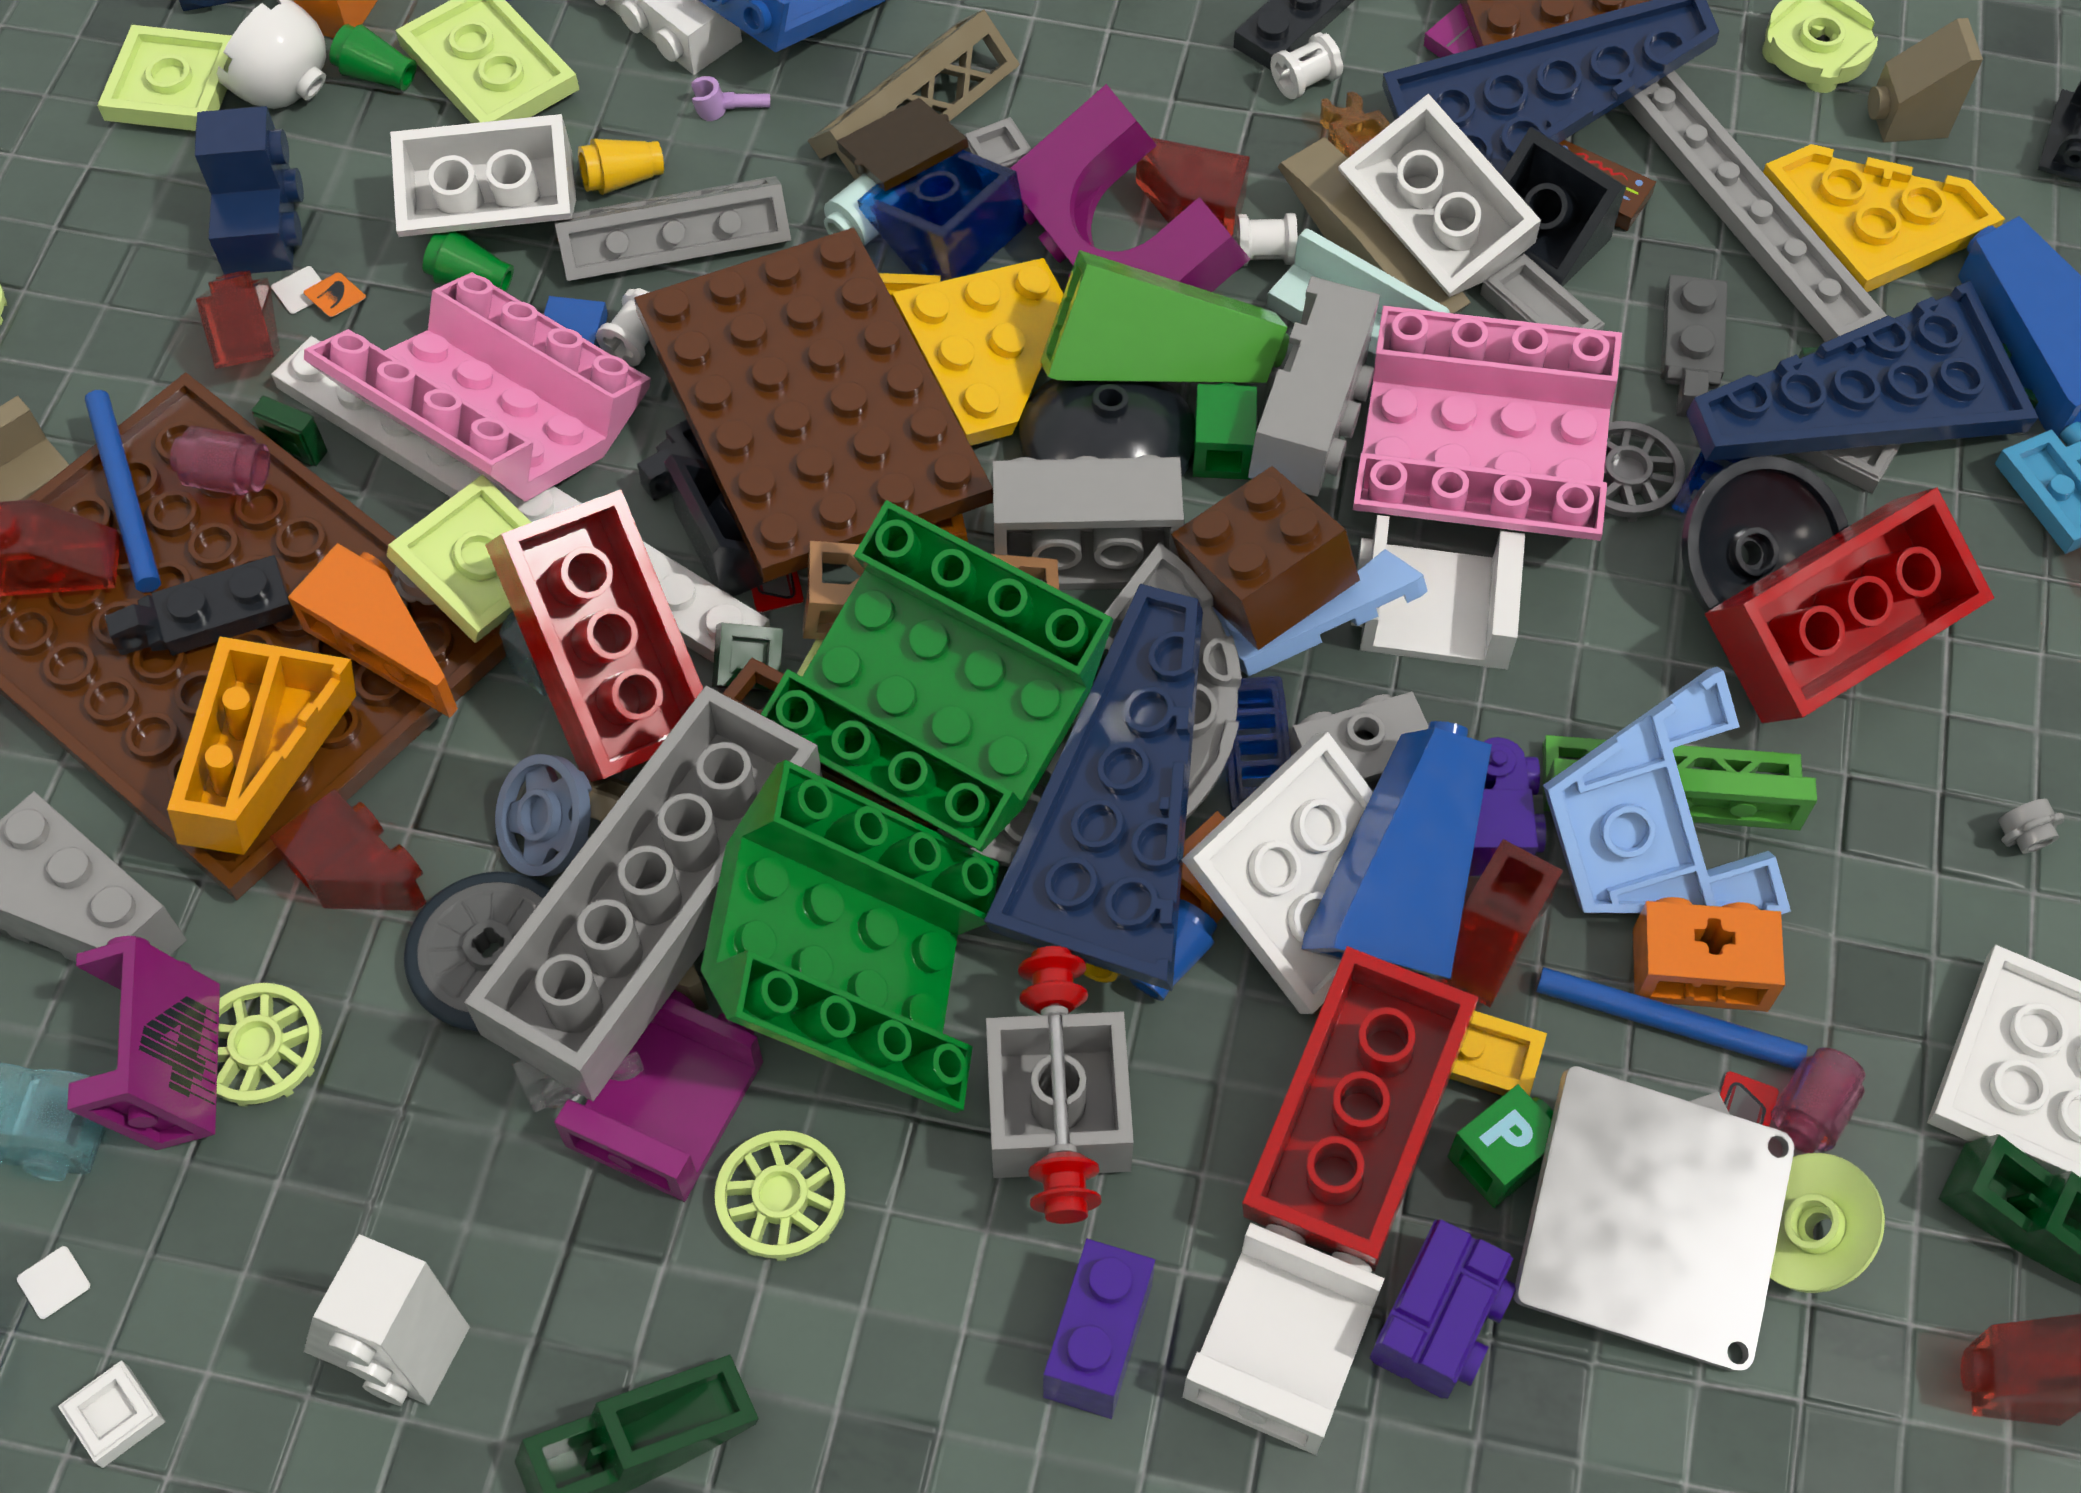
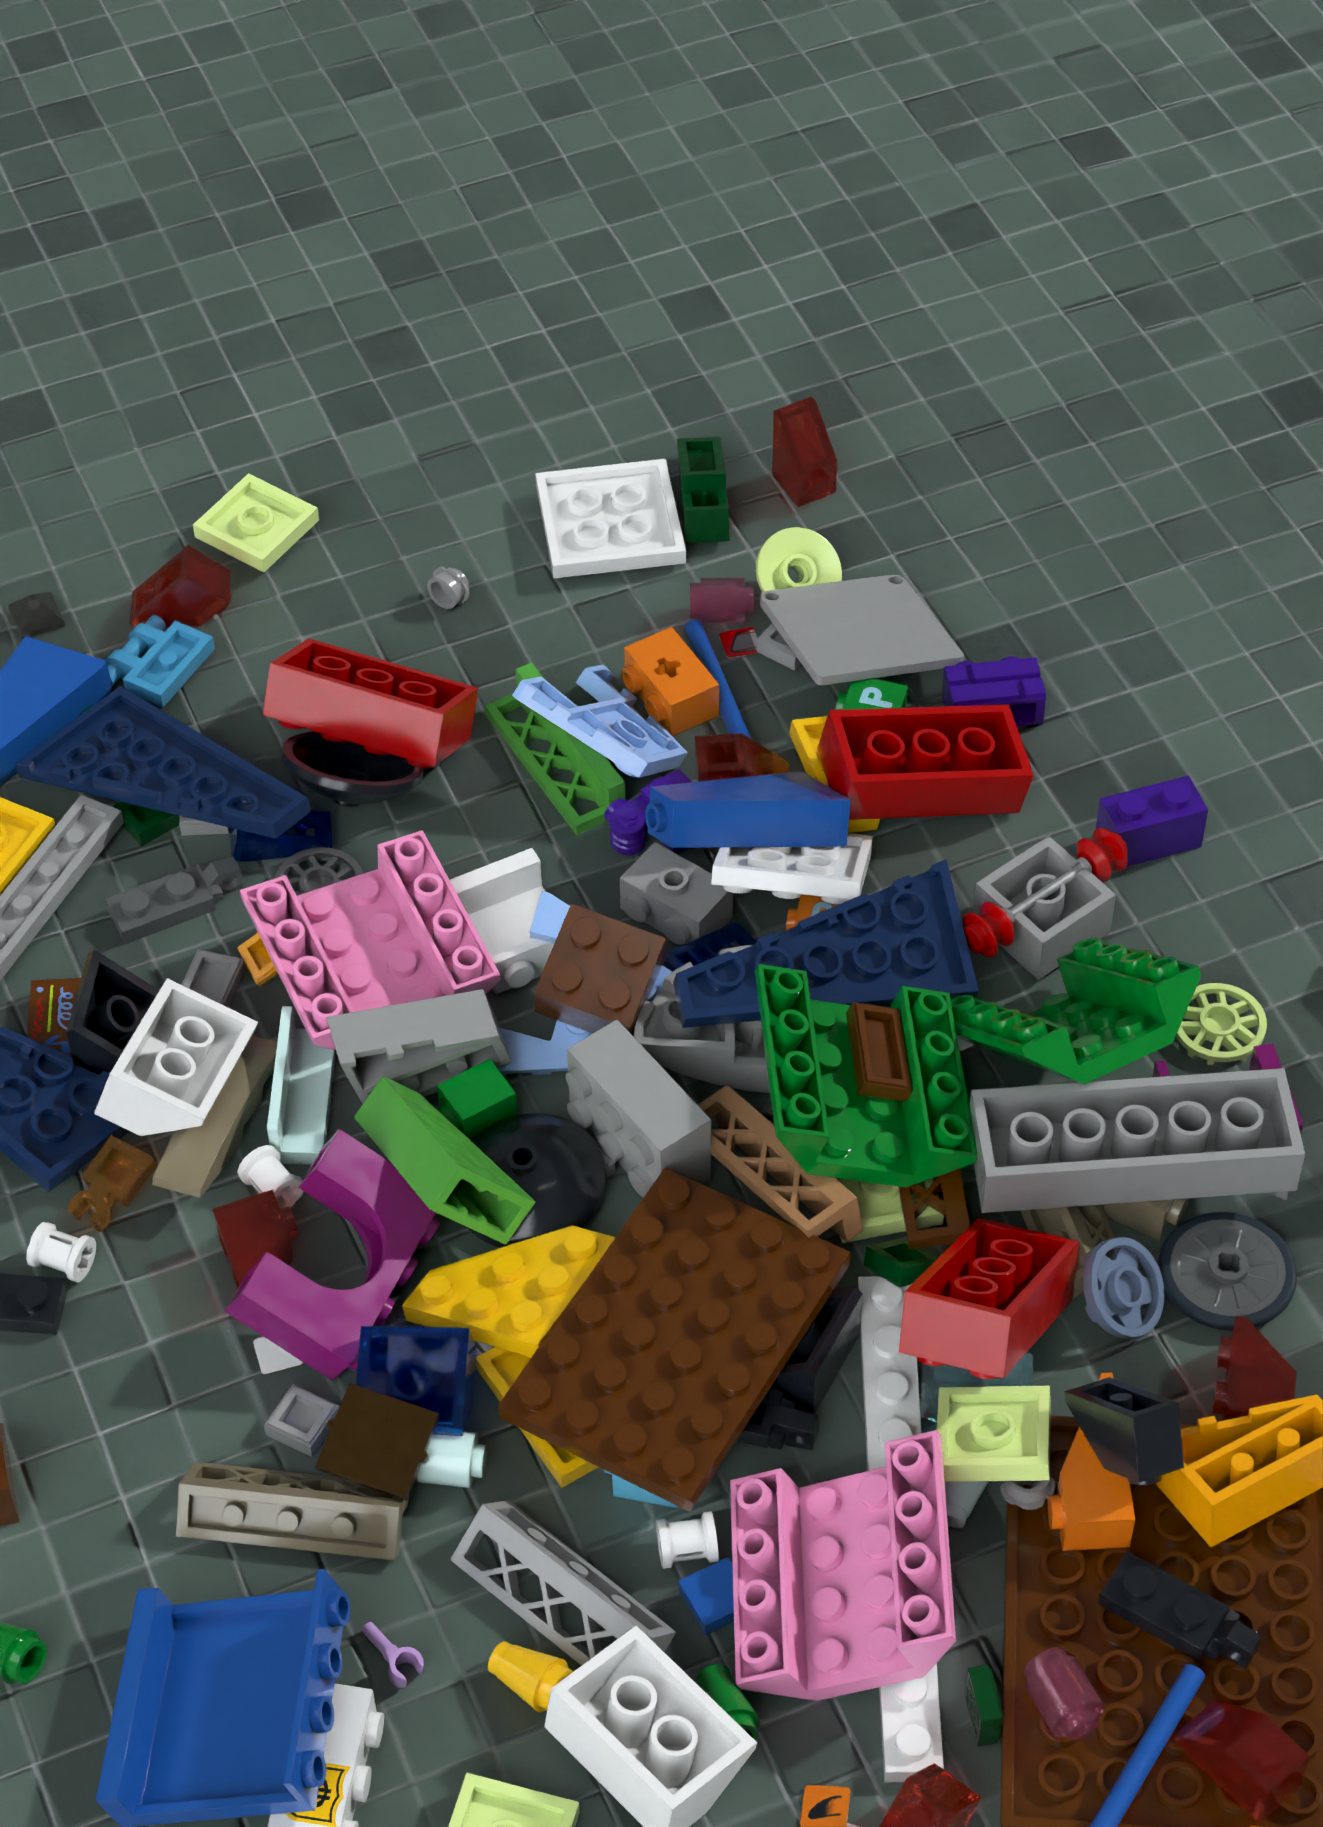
camera: 125 degrees left, 10 degrees down
white panel [1182,1223,1385,1456] -> none
none -> reddish brown tile [846,1002,913,1101]
none -> black slope [1064,1377,1184,1485]

